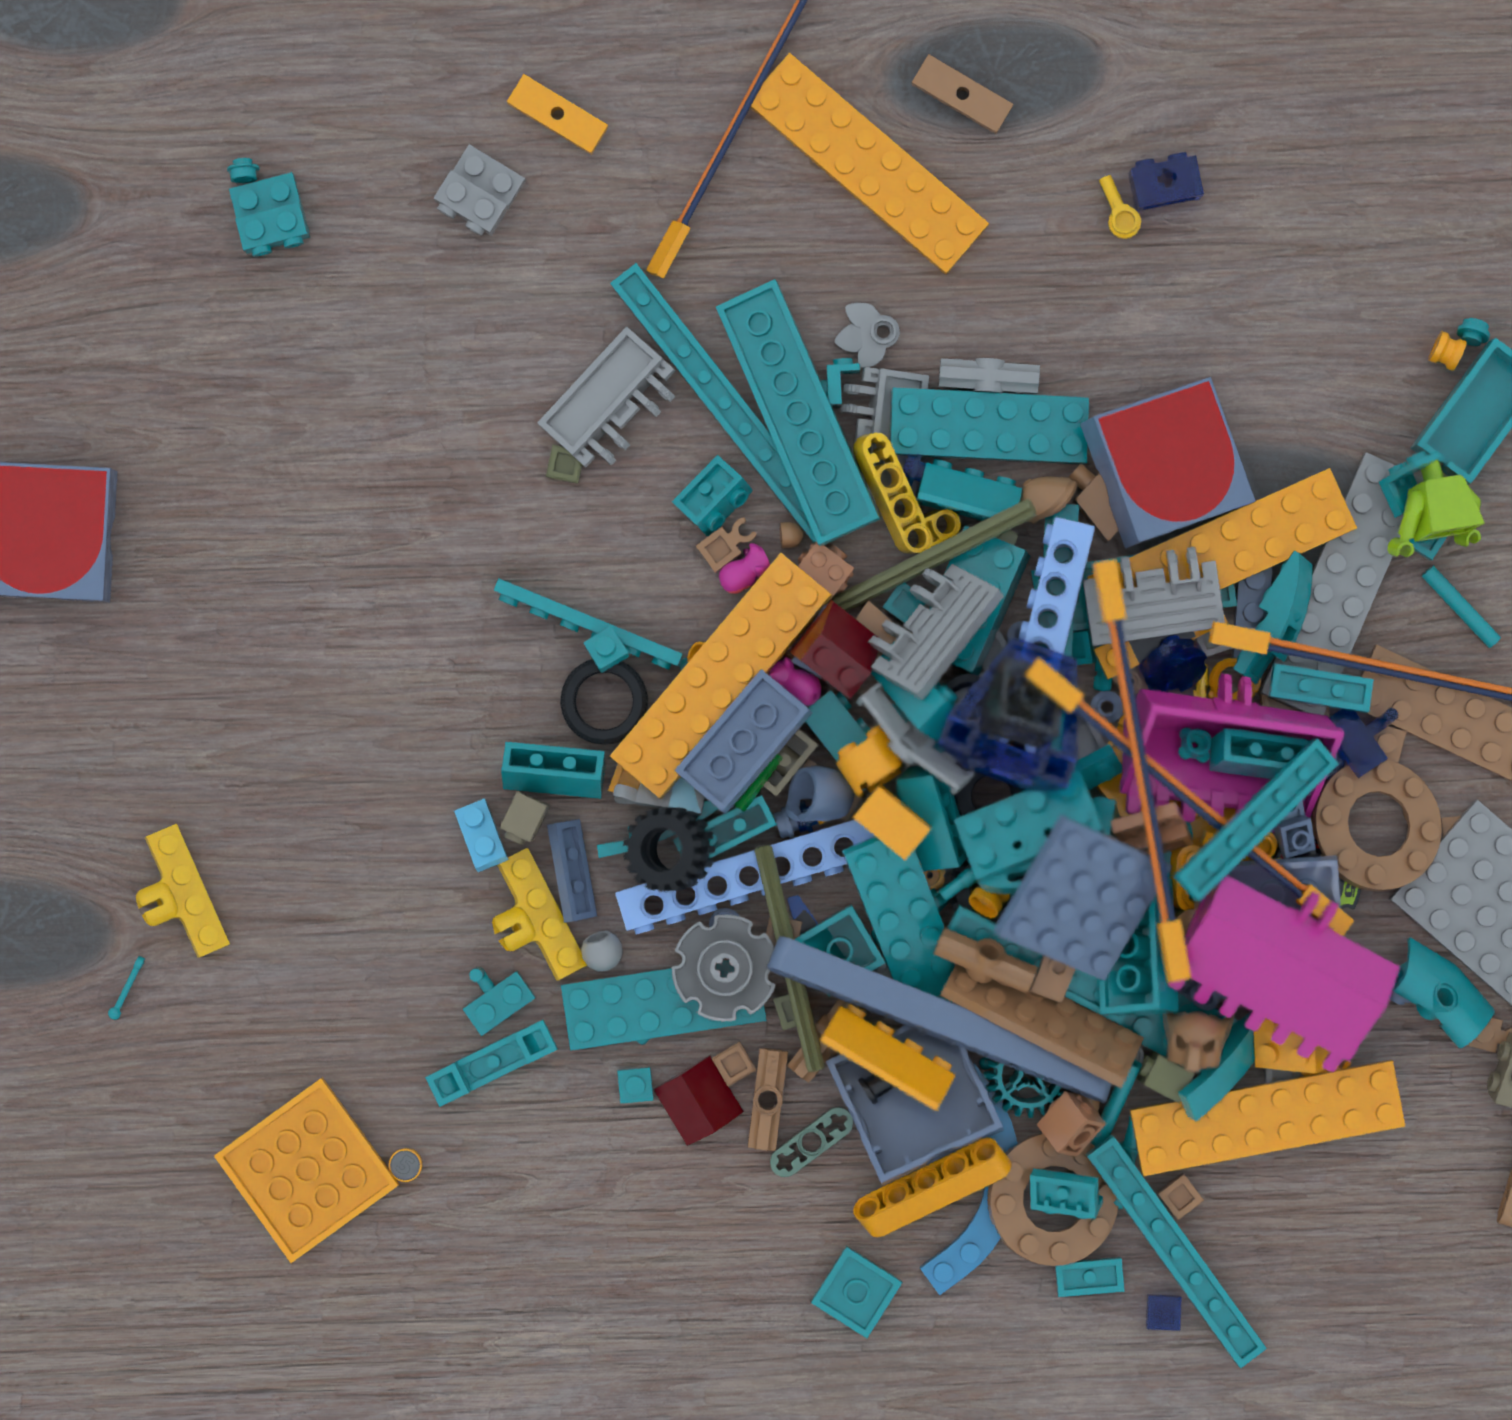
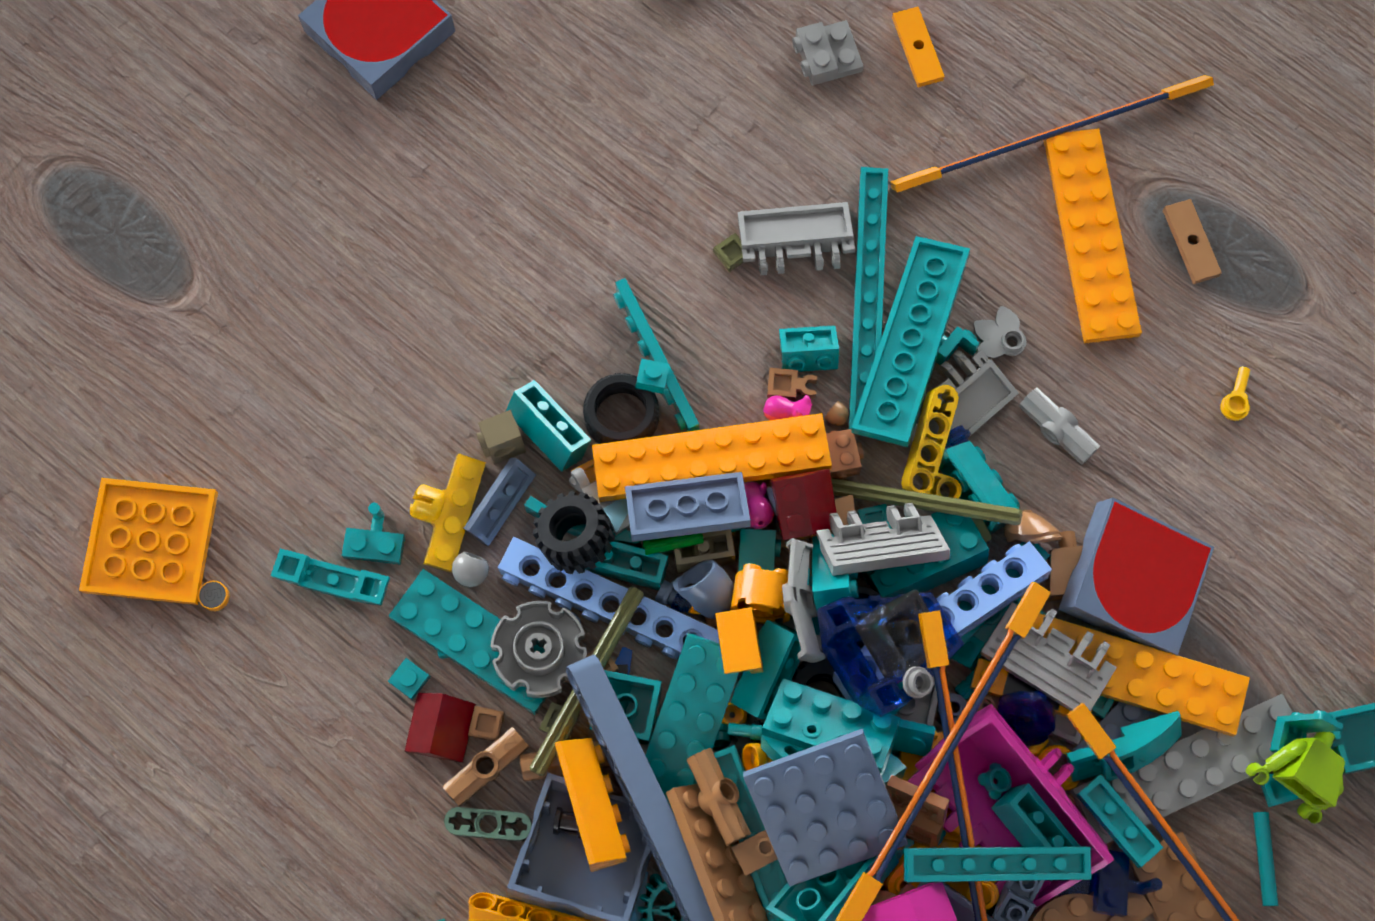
camera: 40 degrees right, 15 degrees down
teal hinge [108,956,145,1020] -> none
yellow plate [136,823,230,958] -> none
medium azure plate [454,798,509,872] -> none
teal plate [889,387,1089,465] -> none
clear blue brick [1128,152,1204,212] -> none
none -> light grey plate [903,666,933,698]

